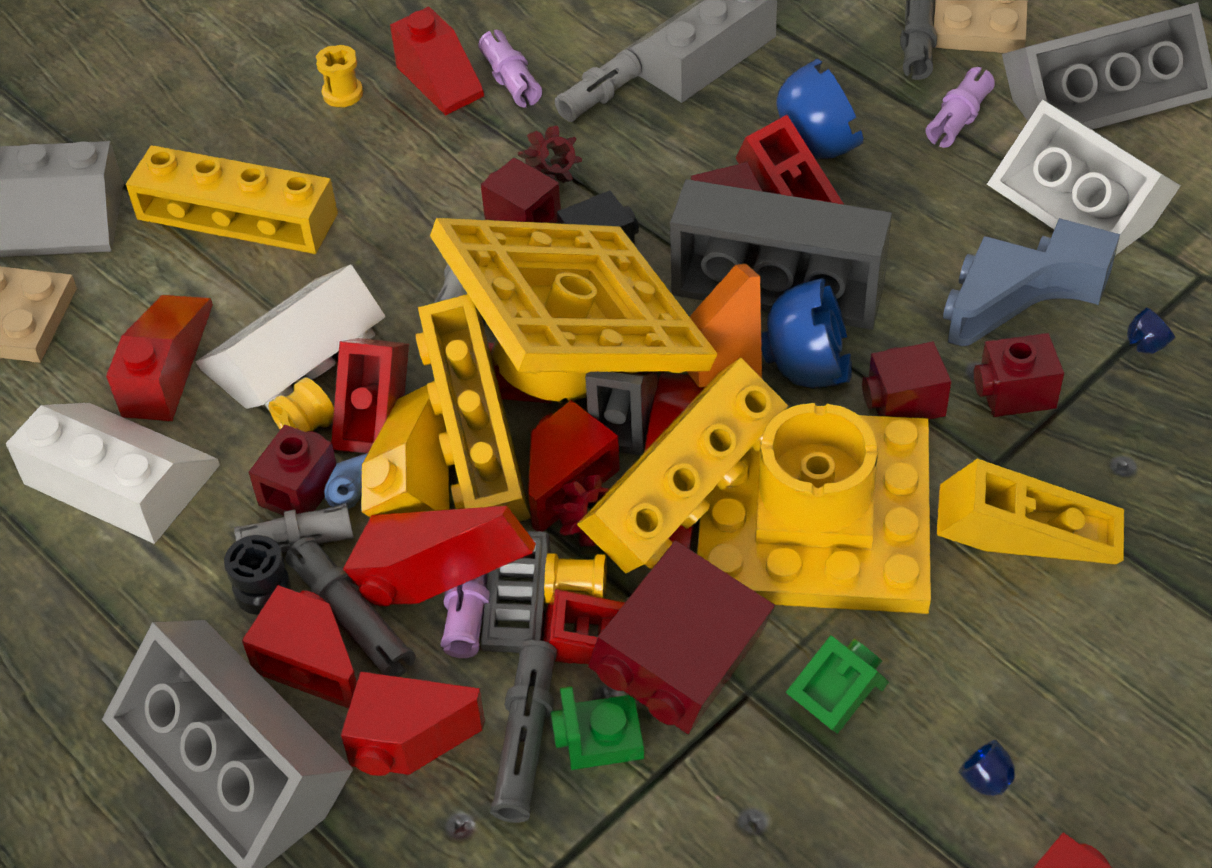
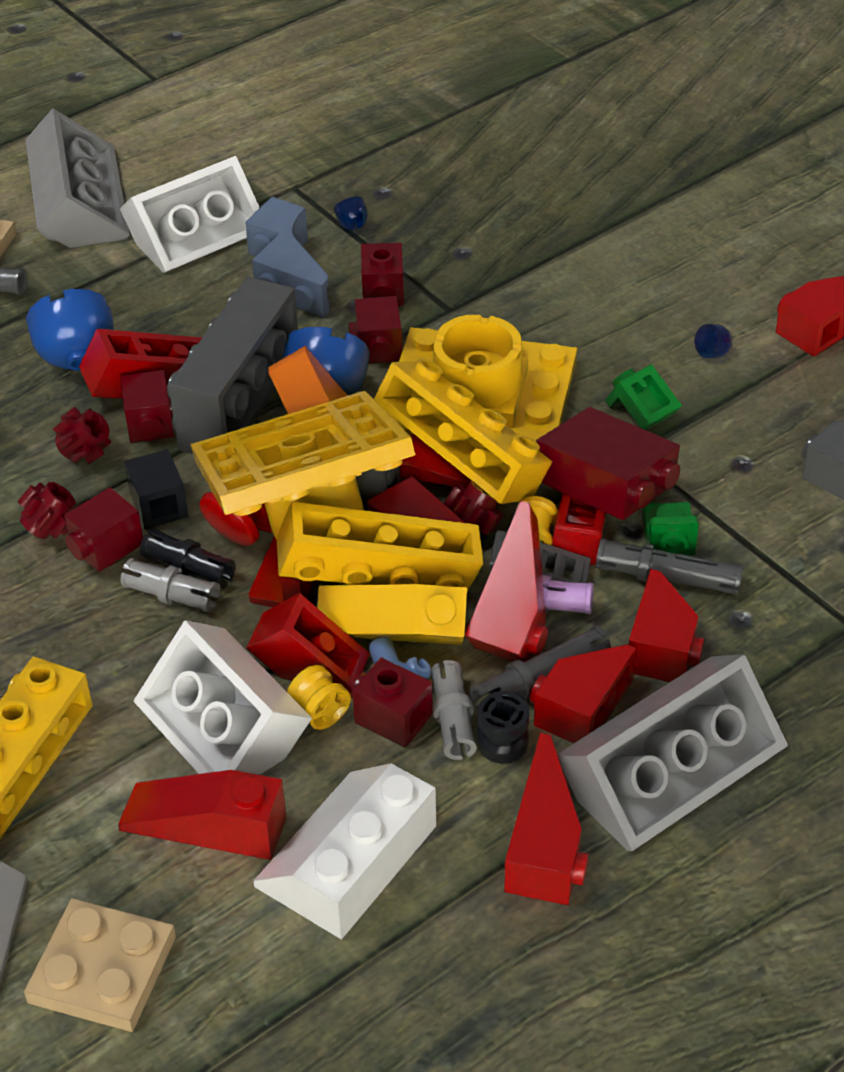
camera: 85 degrees left, 5 degrees down
lavender pin [926,67,995,148] -> none
yellow slope [937,458,1124,564] -> none
none -> dark red gear [53,407,111,464]
none -> red slope [504,733,589,906]

